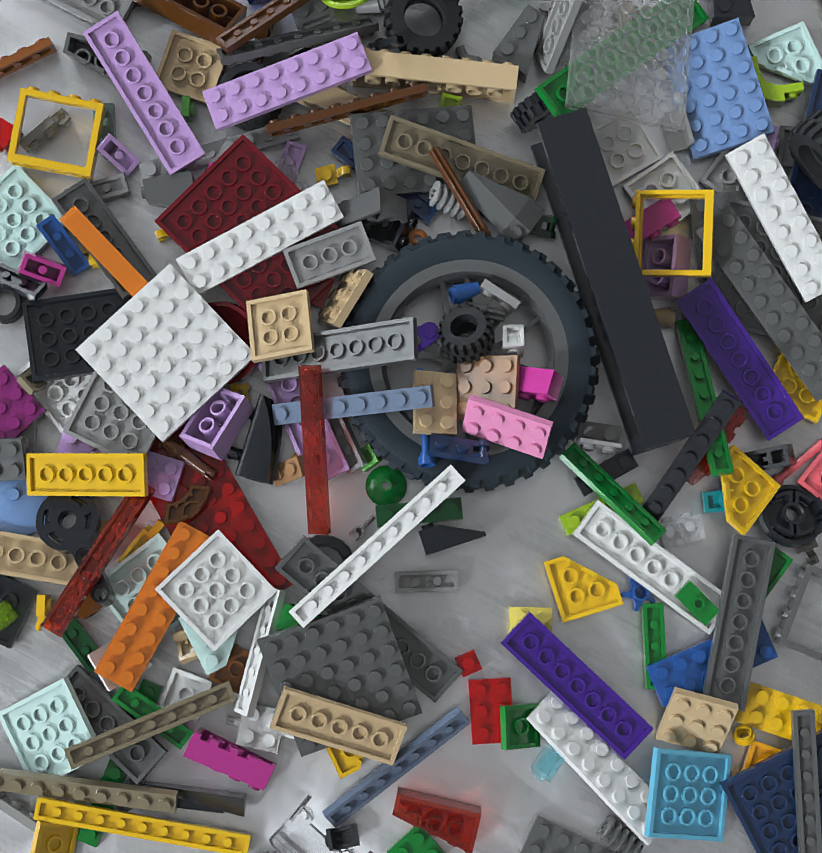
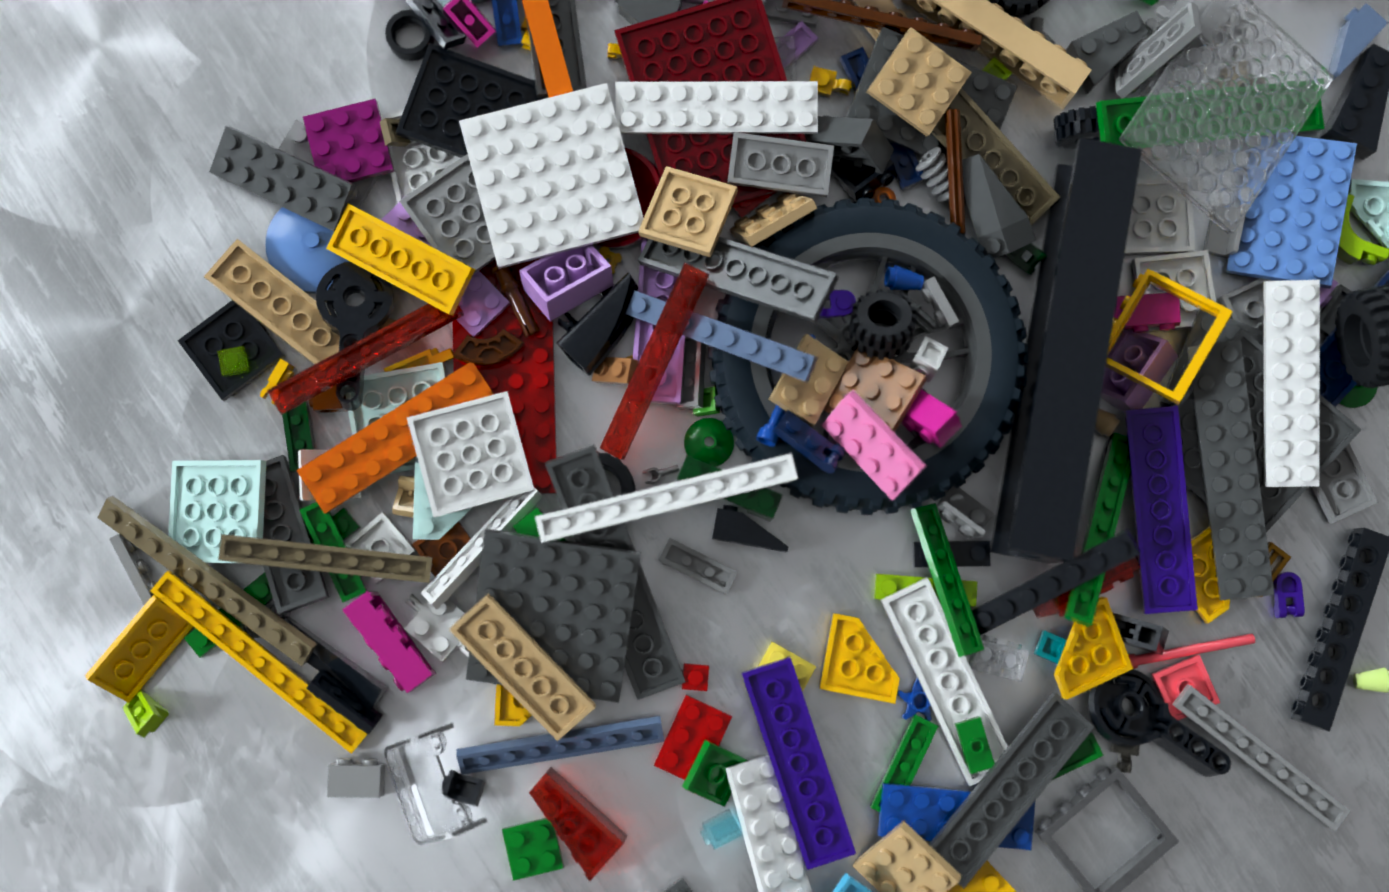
camera: 20 degrees right, 0 degrees up
none -> black plate [306,669,383,735]
none -> tan plate [866,28,972,136]

